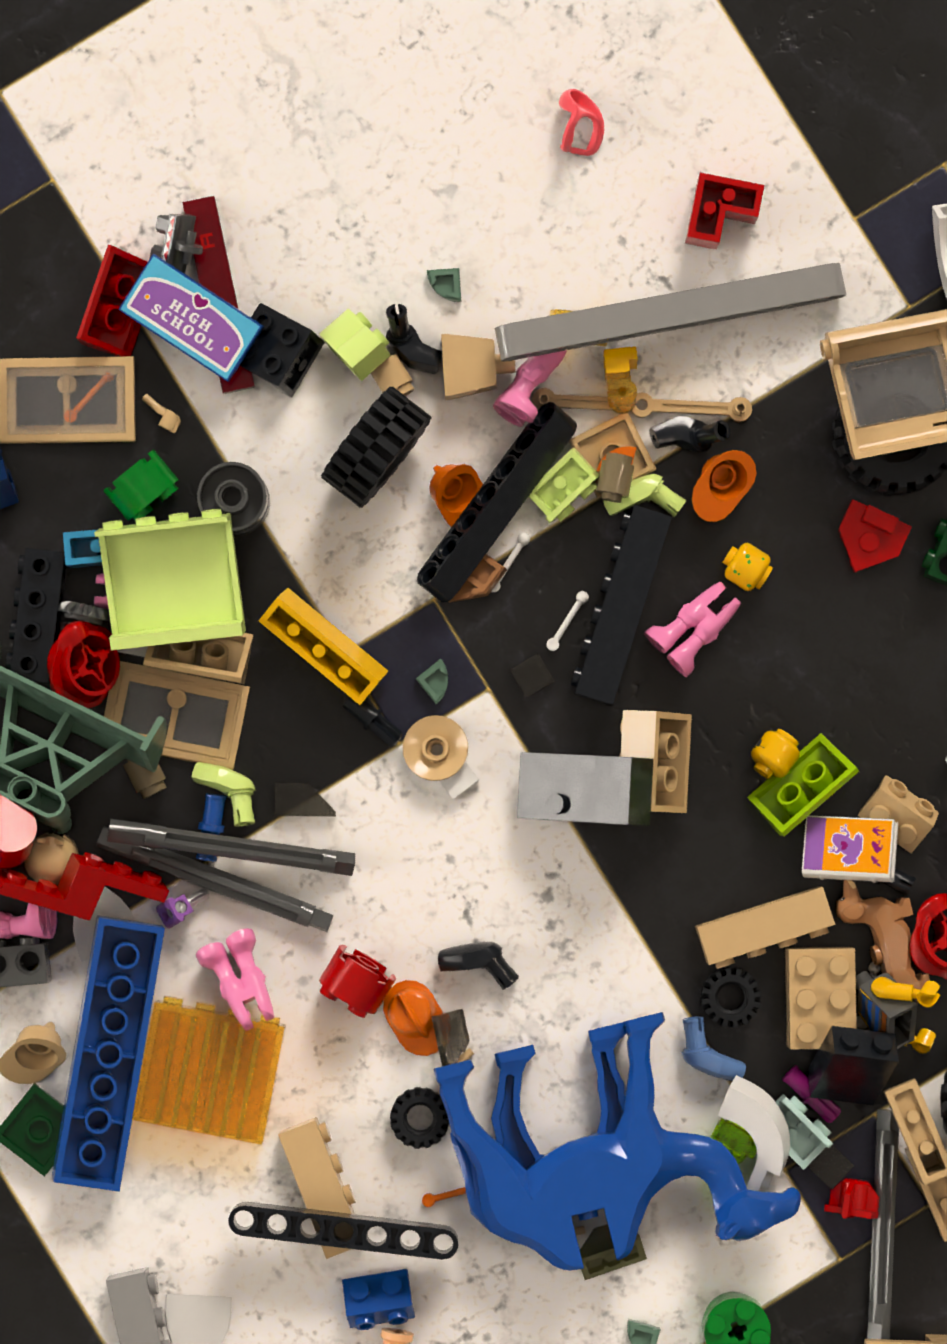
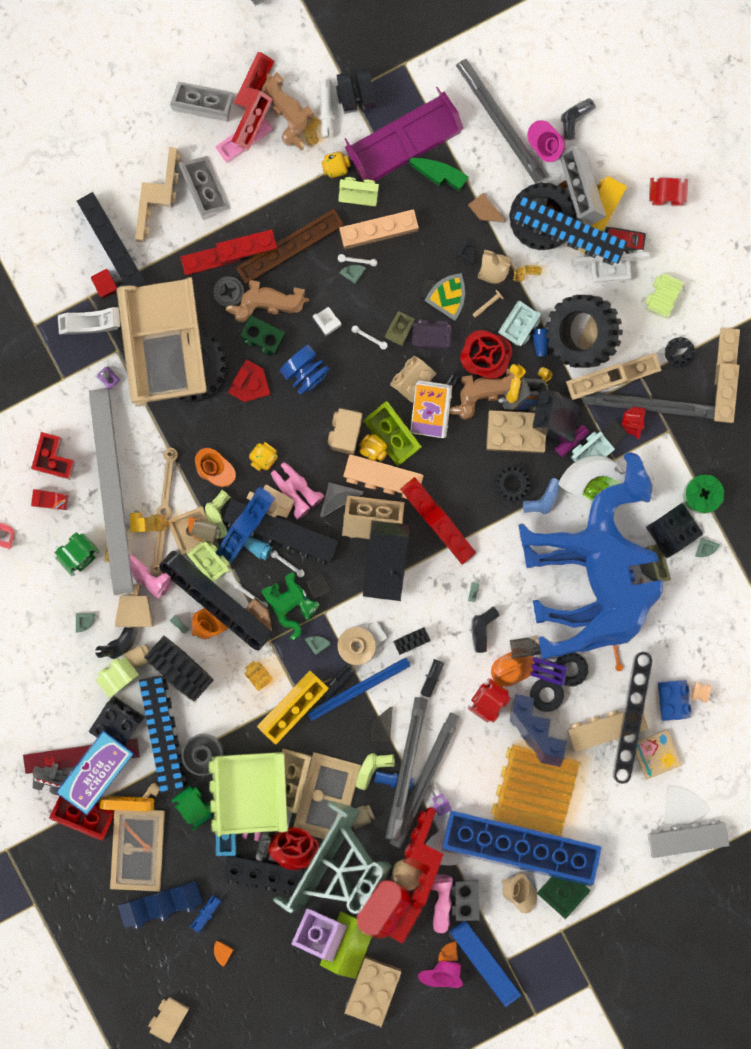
camera: 90 degrees left, 0 degrees up
bright pink piece [196,928,274,1031] -> none
black arm [649,416,731,452] -> none
tan brick [695,886,835,969] -> none
none -> red leg [31,489,69,510]
none -> green brick [54,532,100,576]
none -> medium lavender piece [97,366,121,390]
none -> light orange beam [99,796,154,811]
none -> black brick [139,675,187,794]
none -> sand green tile [170,615,189,634]
none -> blue bracket [216,487,275,564]
none -> medium azure cone [243,537,273,560]
none -> clear yellow brick [244,661,274,691]
none -> tan bracket [247,485,295,518]
none -> green animal [261,572,319,640]
none -> blue wheel [279,345,330,395]
none -> blue axle [307,658,410,721]
none -> tile [320,482,363,517]
none -> tan brick [328,408,362,455]
none -> light nougat brick [343,454,424,499]
none -> black tyre [393,627,431,655]
none -> red bracket [400,477,476,565]
none -> black axle [420,659,445,697]
none -> sand green tile [468,582,479,602]
none -> dark blue brick [509,694,567,767]
none -> dark purple tile [530,656,568,686]
none -> black tyre [530,679,564,712]
none -> tan tile [636,730,682,780]
none -> black bracket [646,503,703,558]

